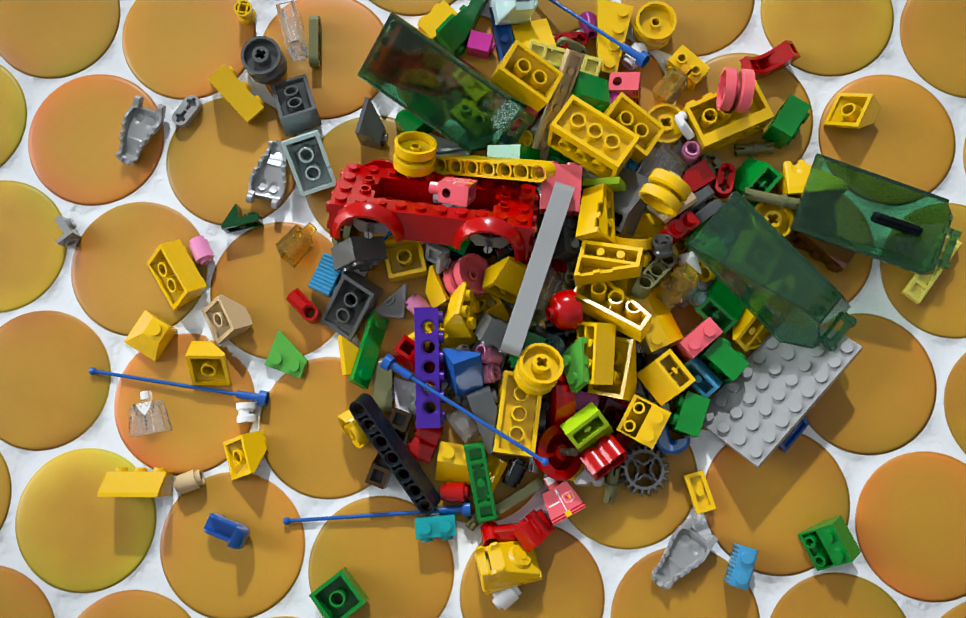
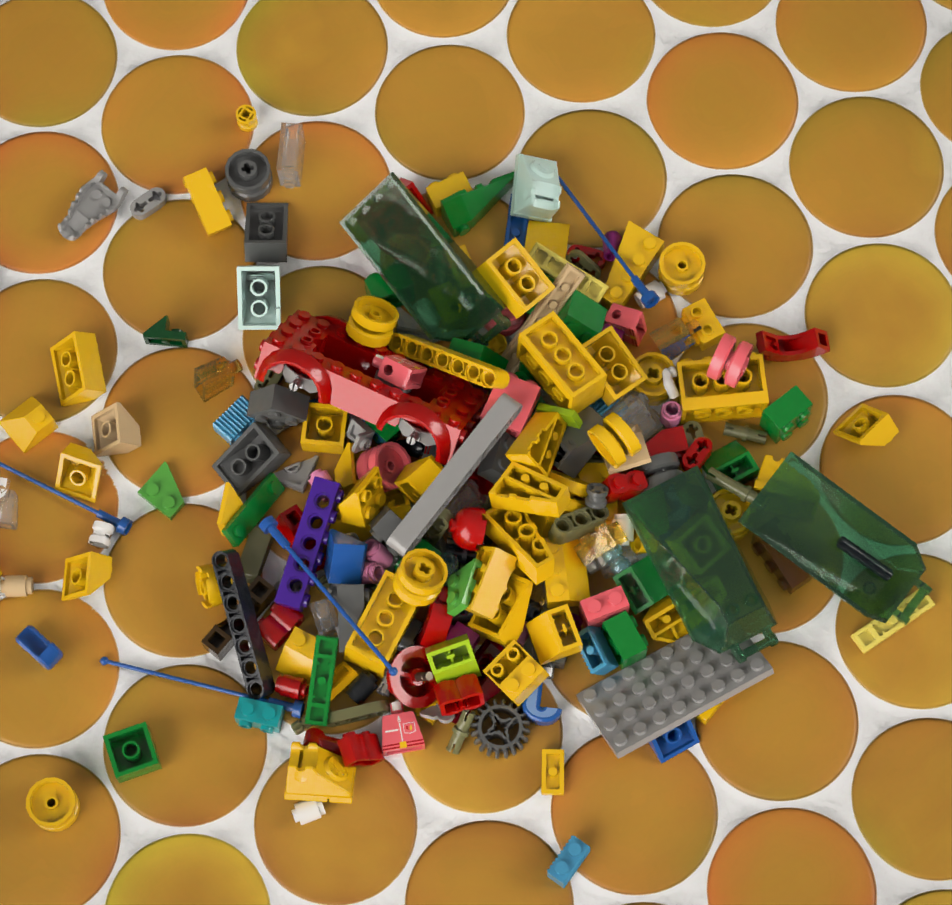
camera: 15 degrees right, 10 degrees down
bright pink brick [189,236,214,265] -> none
light grey animal [245,140,287,209] -> none
red piece [286,288,322,324] -> none
olive beam [309,16,321,67] -> none
dark grey slope [355,97,388,150] -> none
dark pink brick [467,30,496,60] -> none
light grey animal [651,516,718,589] -> none
green brick [667,391,711,438] -> none
green slope [798,515,861,571] -> none

